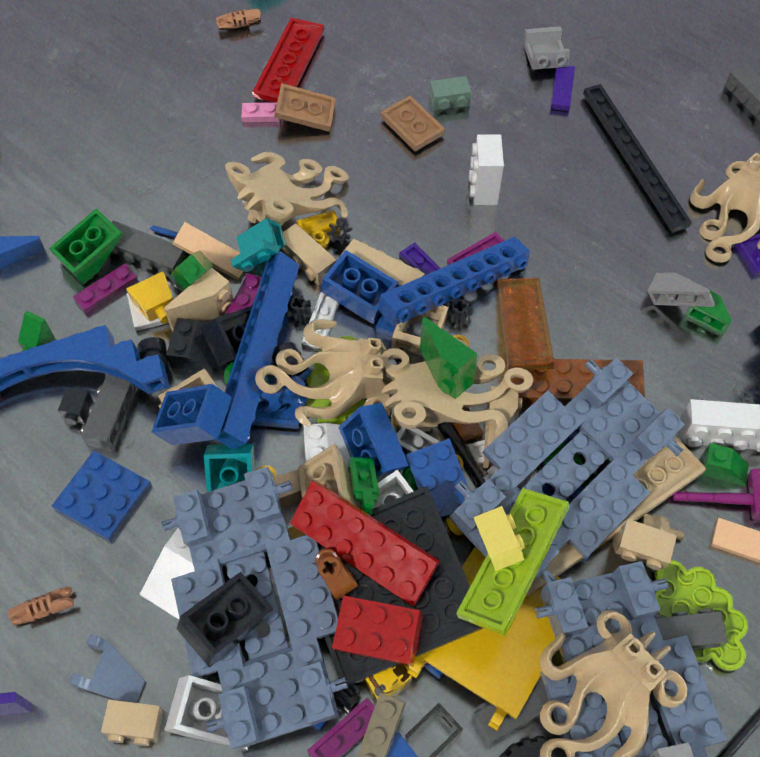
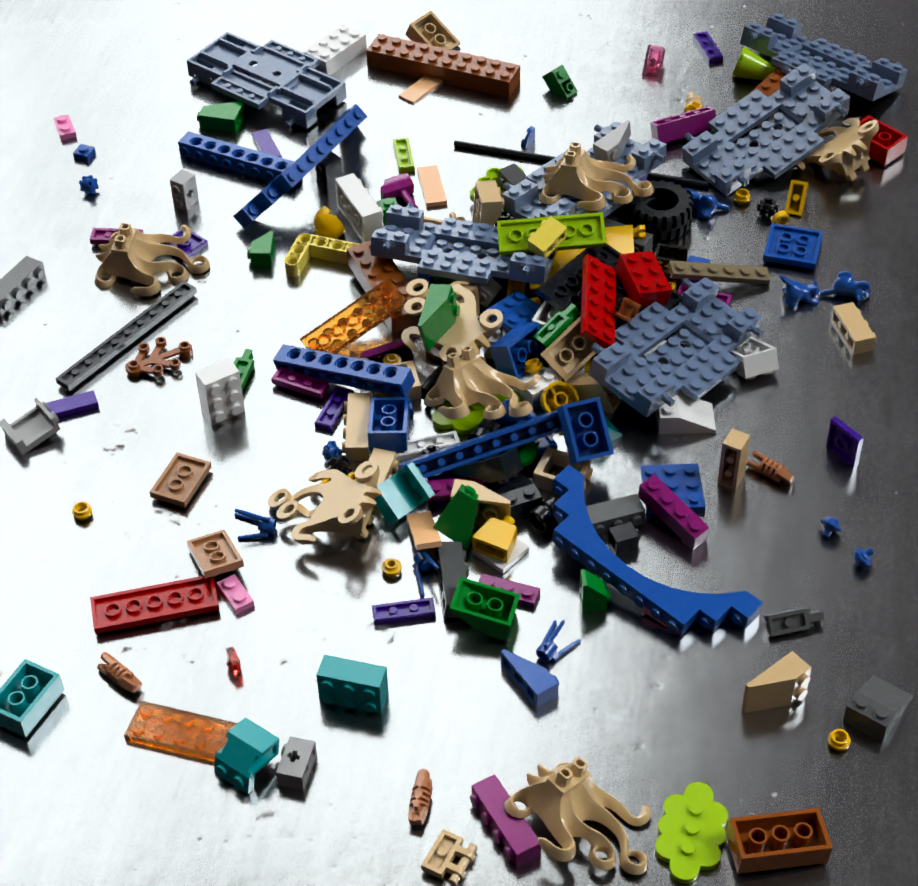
camera: 120 degrees left, 15 degrees down
sand blue flag [69,634,145,703] -> none
tan brick [101,700,164,746] -> none
black slope [177,572,274,668] -> none
sand green brick [429,76,471,111] -> none
light grey slope [647,272,715,307] -> none
none -> yellow plate [72,501,92,520]
none -> clear orange plate [124,700,237,762]
none -> dark orange plant [125,337,193,377]
none -> teal piece [214,717,280,794]
none -> clear red tile [226,646,242,677]
none -> green hinge [233,349,255,391]
none -> blue plant [234,509,276,540]
none -> light grey brick [274,736,317,791]
none -> light yellow beam [284,233,358,277]
none -> yellow cylinder [313,206,346,239]
none -> teal brick [316,654,389,713]
none -> blue plant [322,440,342,462]
none -> magenta tile [359,338,415,360]
none -> dark purple tile [371,597,436,626]
none -> yellow plate [381,558,402,577]
none -> yellow plate [524,358,543,374]
none -> blue plant [536,620,581,662]
none -> yellow cylinder [540,381,579,414]
none -> magenta brick [638,474,710,550]
none -> tan brick [717,428,750,490]

